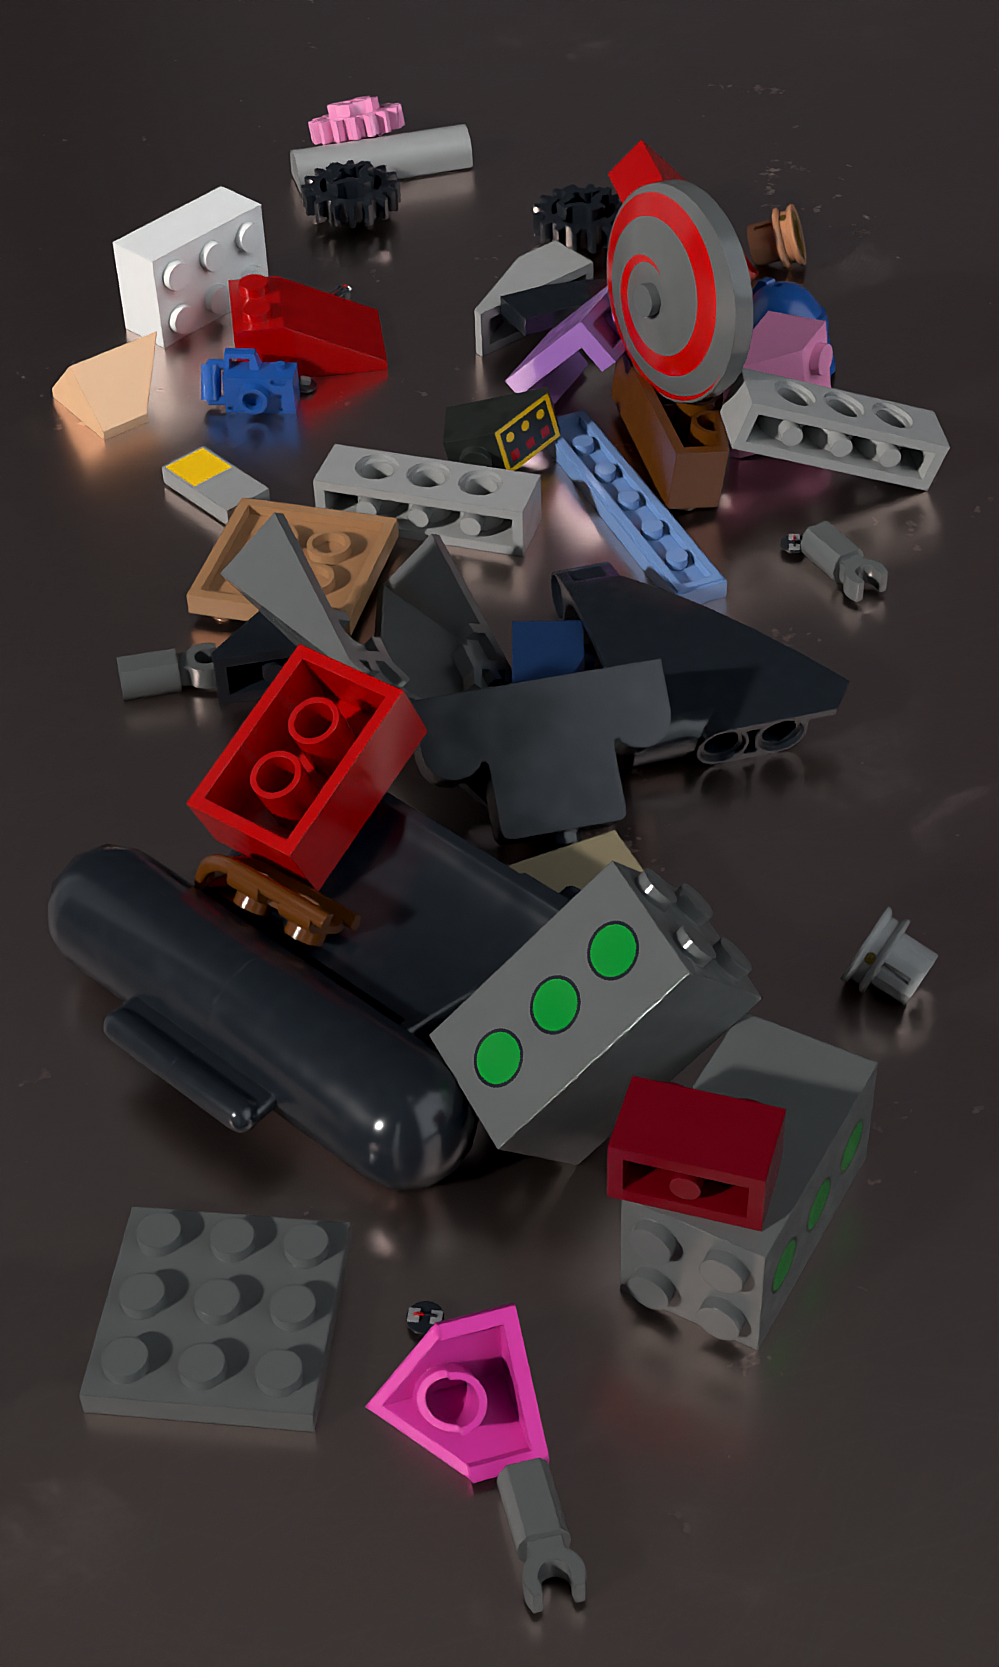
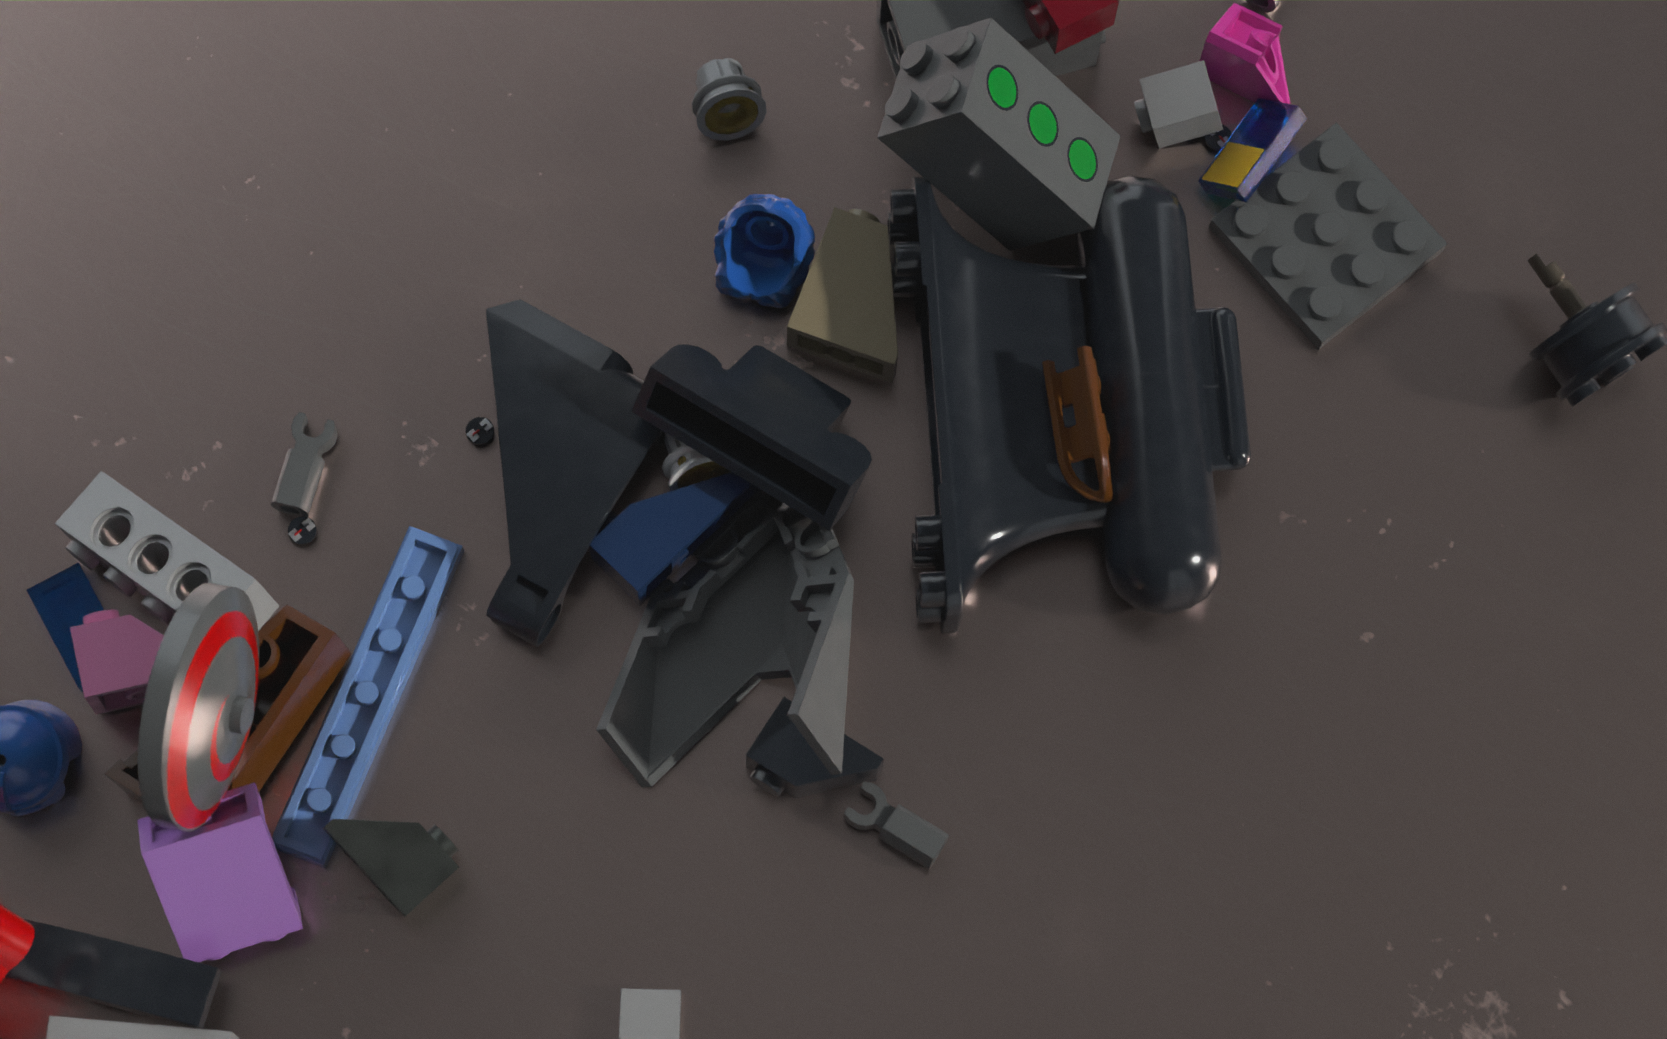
camera: 140 degrees left, 30 degrees up
medium nougat plate [186,497,399,636] -> none
red brick [186,644,428,891] -> none
light grey brick [313,444,542,557] -> none
none -> blue hair [714,194,815,308]
none -> light grey brick [1134,60,1223,149]
none -> clear blue tile [1198,98,1307,203]

